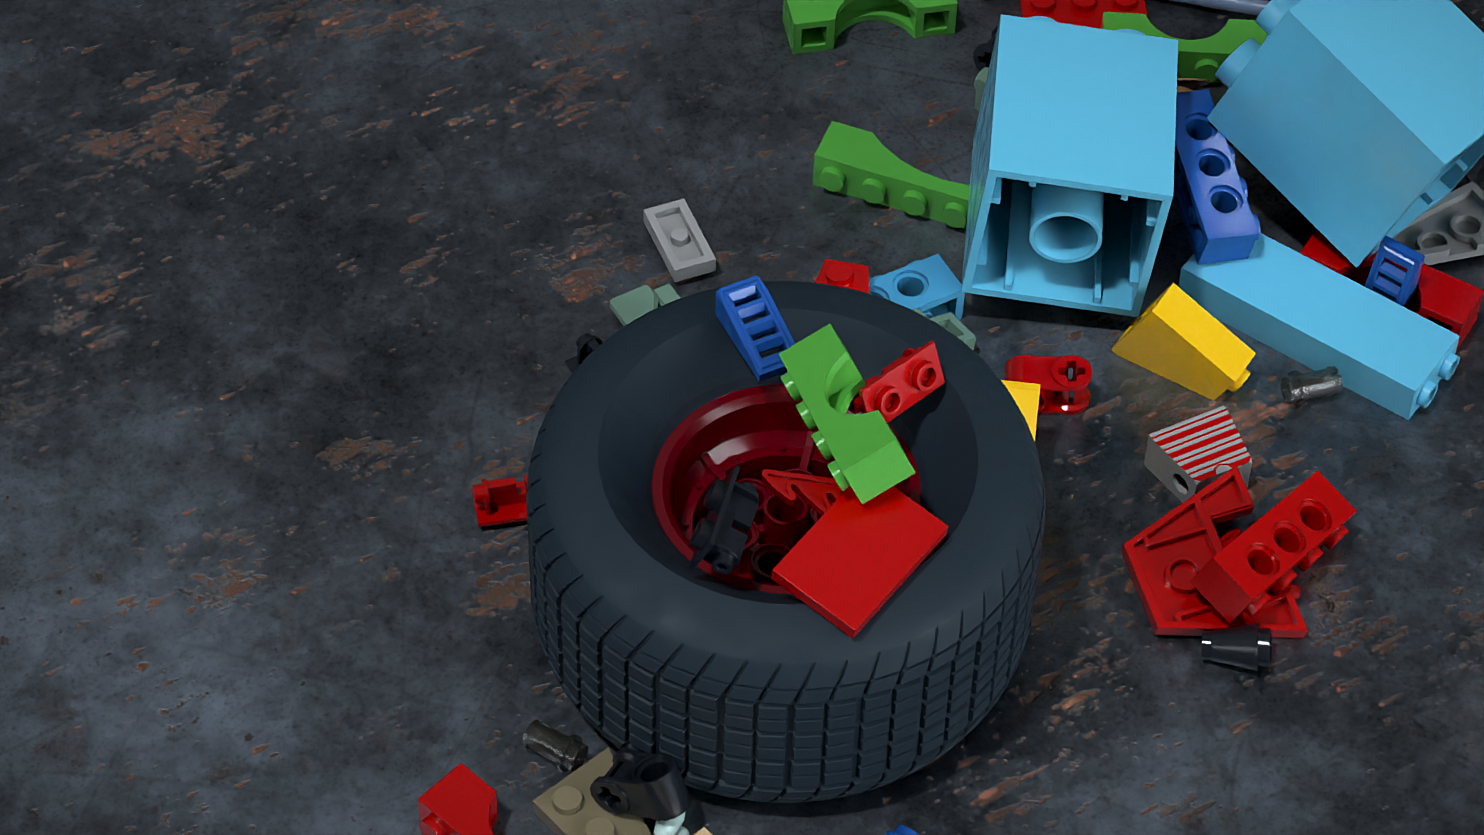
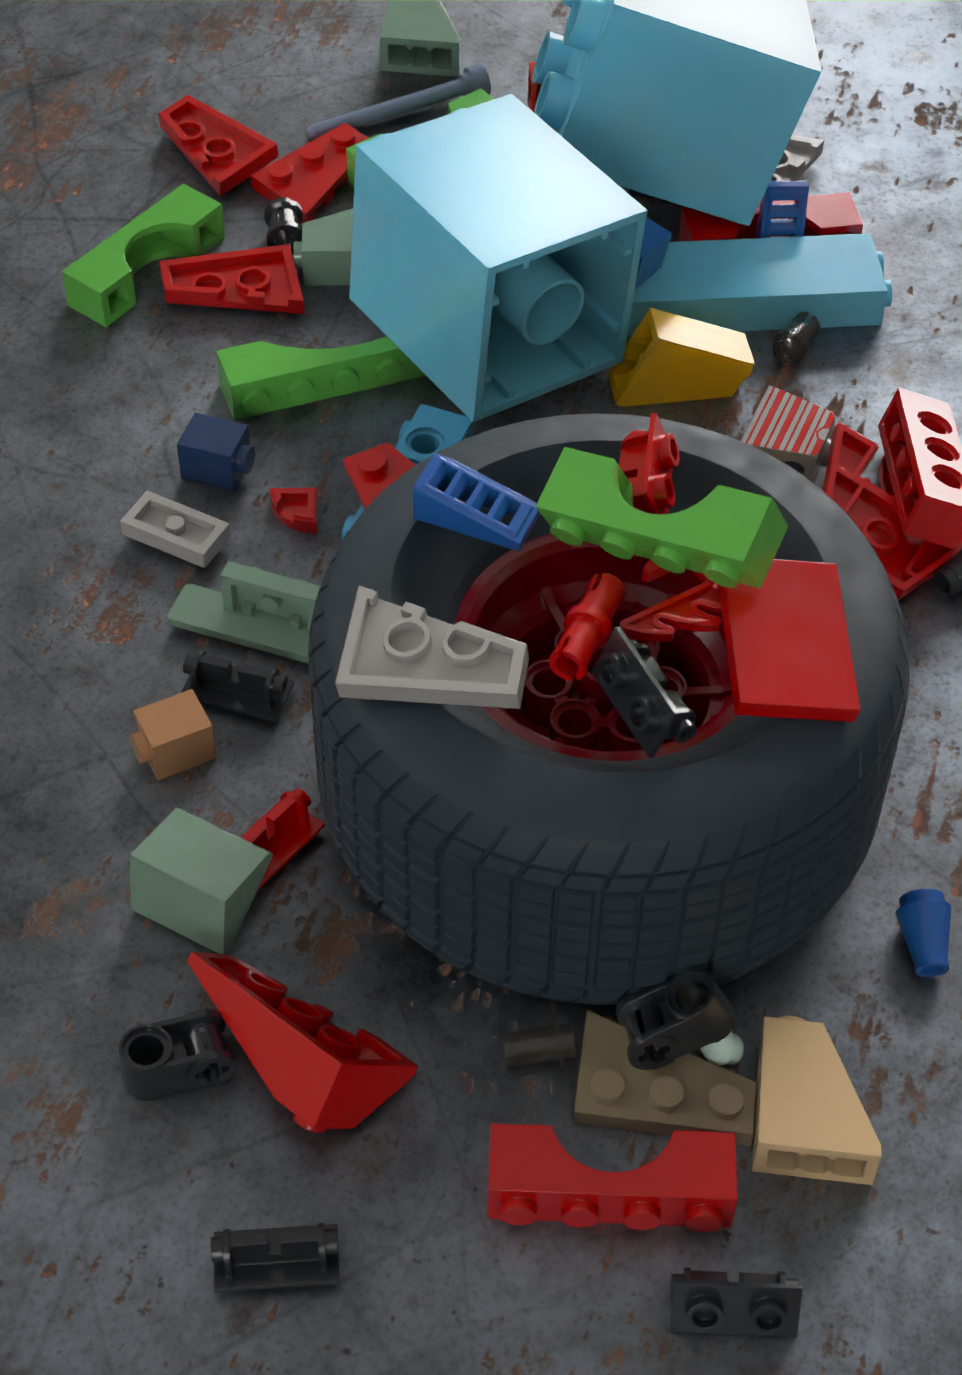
camera: 40 degrees left, 0 degrees up
none -> black piece [119,1008,238,1101]
none -> medium nougat brick [129,689,217,780]
none -> sand green slope [130,808,274,954]
none -> red wing [159,244,304,314]
none -> dark blue brick [177,413,255,491]
none -> red wedge [187,952,418,1133]
none -> black hinge [211,1223,340,1293]
none -> red tile [270,488,318,534]
none -> light grey wing [335,585,529,709]
none -> red pin [549,573,626,681]

